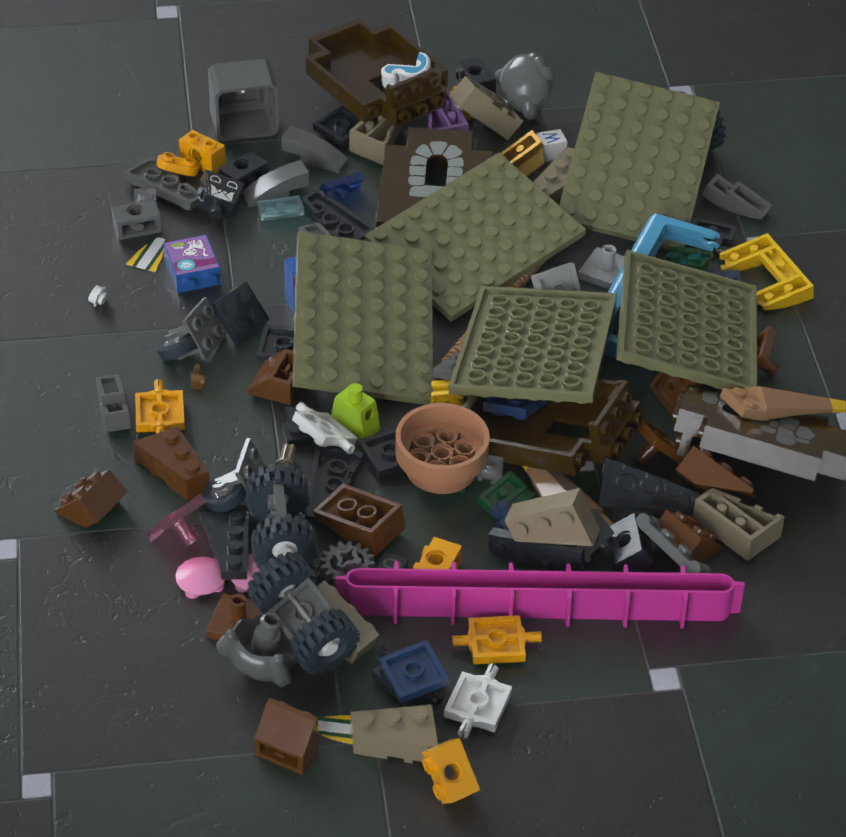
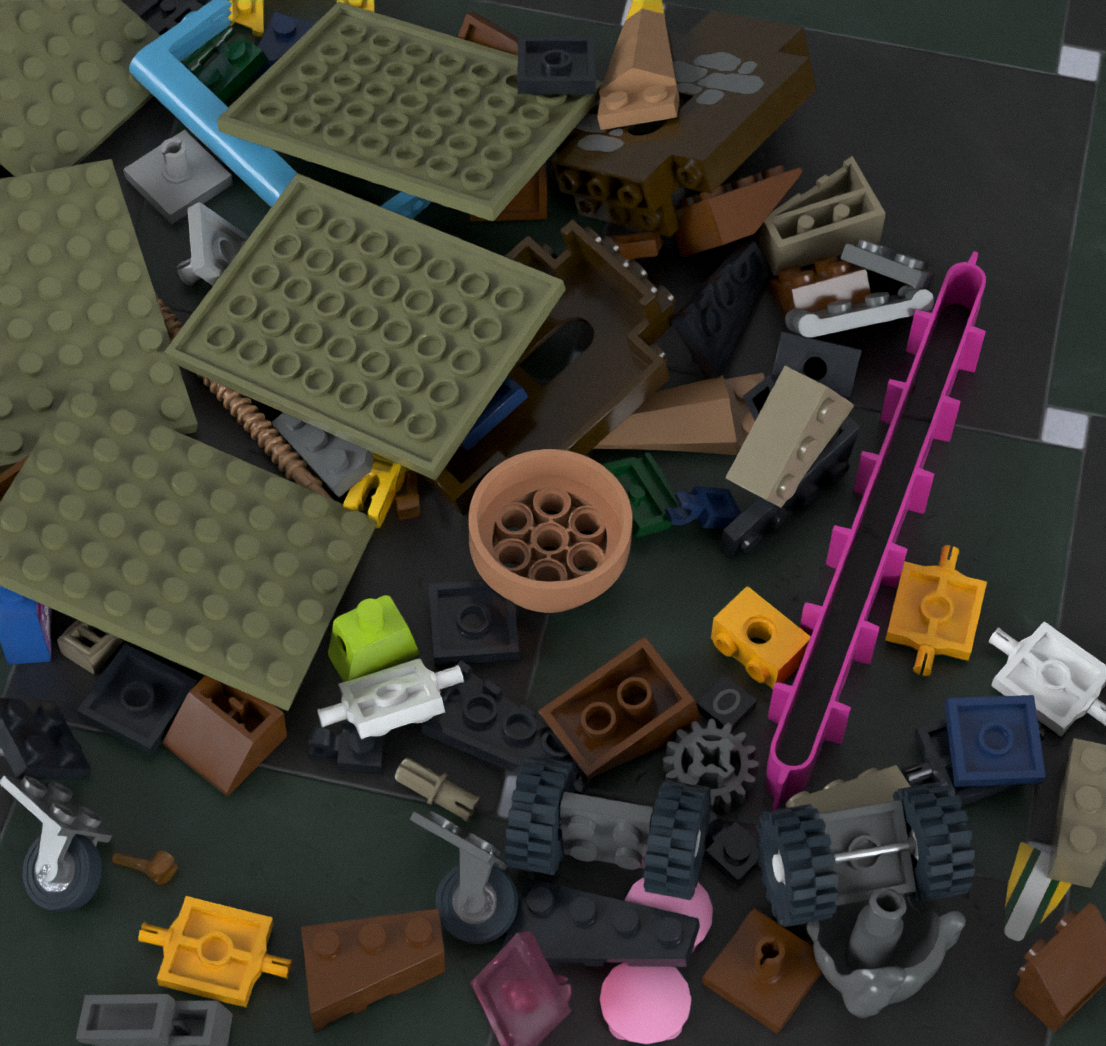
camera: 70 degrees left, 15 degrees up
none -> black plate [517,36,596,96]
none -> dark grey plate [841,239,936,288]

